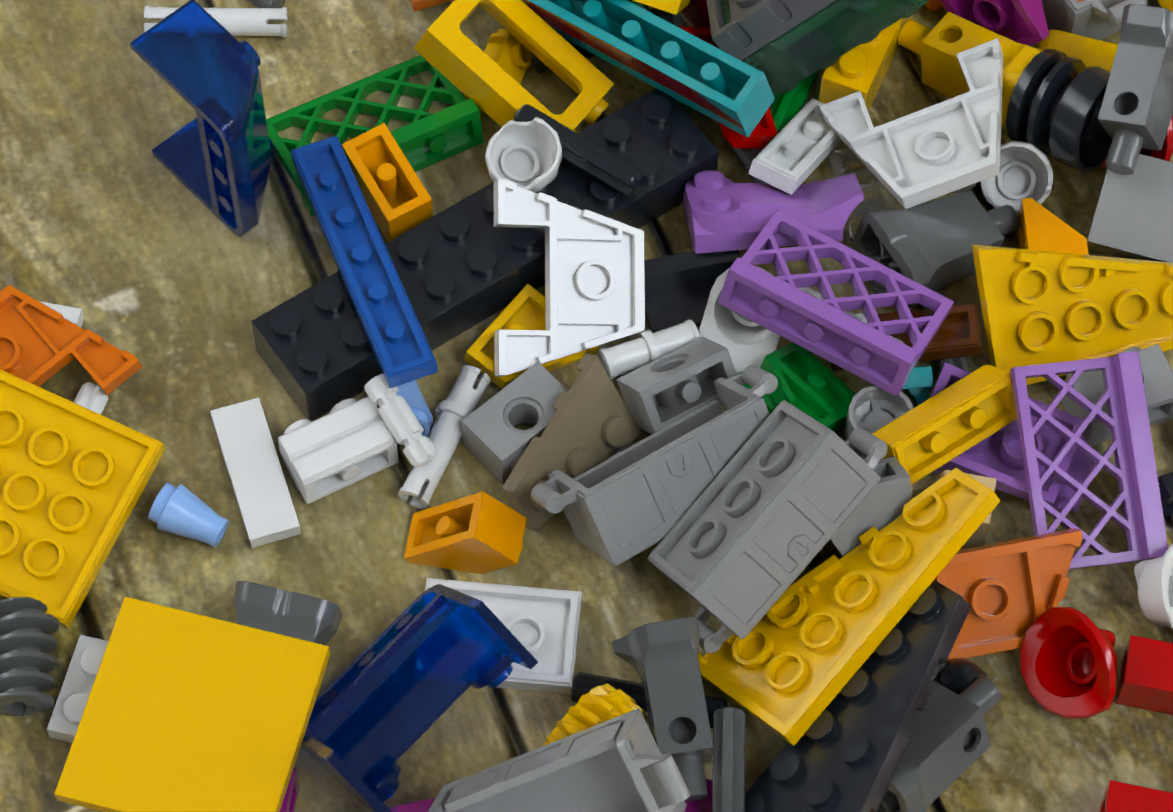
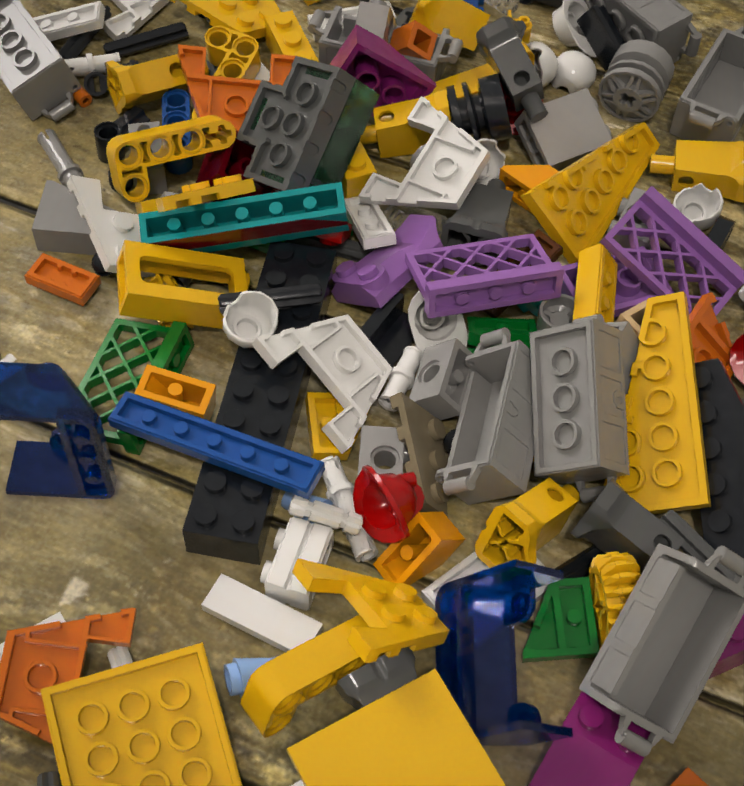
camera: 45 degrees left, 5 degrees down
none -> yellow beam [240,615,385,738]
none -> yellow wing [292,559,450,663]
none -> red helmet [353,465,425,544]
none -> yellow piece [475,477,580,576]
none -> green wing [522,577,599,663]

